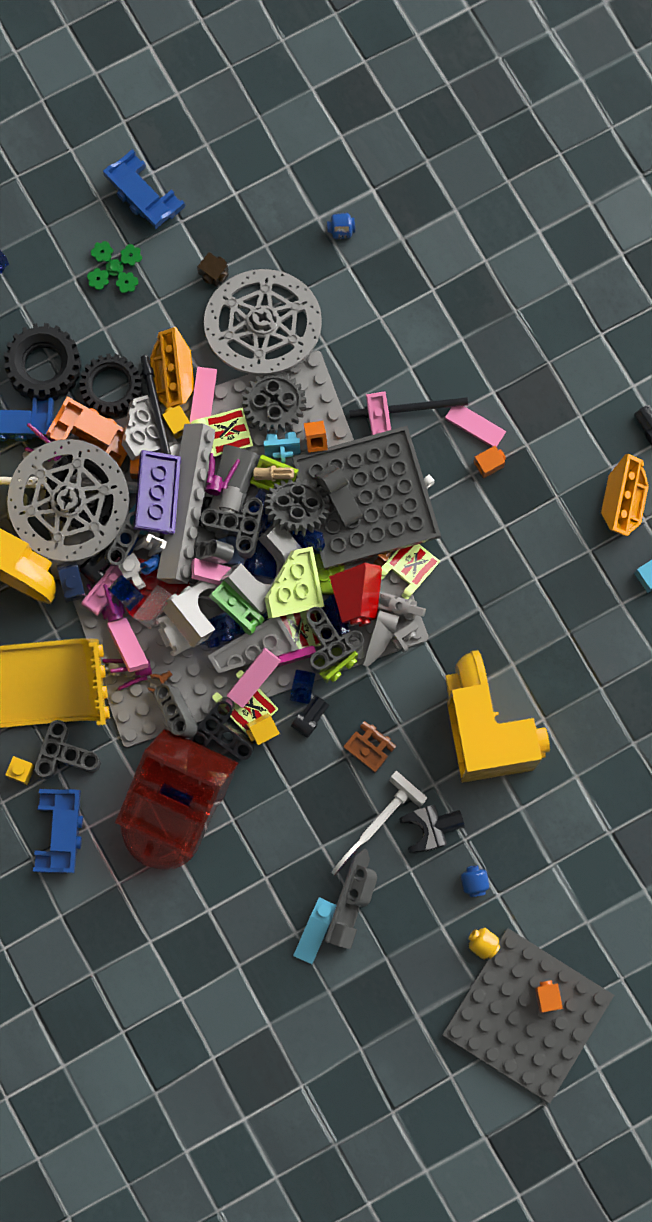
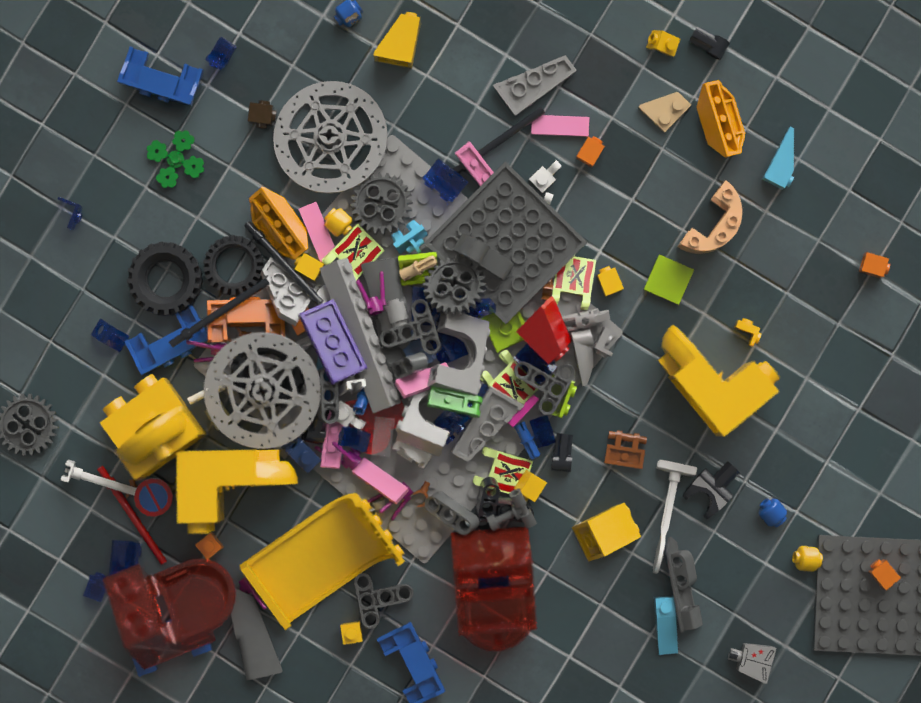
camera: 30 degrees left, 10 degrees up
bright pink tile [227,648,281,708] -> none
yellowish green plate [265,547,324,618] -> none
orange brick [304,421,328,453] -> none
none -> black bar [169,278,270,348]
none -> clear blue bracket [205,36,237,70]
none -> yellow head [324,208,352,237]
none -> yellow slope [373,12,421,68]
none -> clear blue bracket [422,158,469,202]
none -> dark grey bar [487,488,537,531]
none -> light grey wing [492,55,577,116]
none -> blue axle [514,421,540,459]
none -> white plate [529,160,562,193]
none -> yellow slope [572,503,641,562]
none -> yellow brick [597,266,624,297]
none -> tan wing [638,92,691,133]
none -> lime tile [643,254,694,305]
none -> yellow bracket [647,30,680,57]
none -> light nougat cylinder [677,180,742,254]
none -> light grey torso [728,643,776,684]
none -> yellow bracket [734,318,762,347]

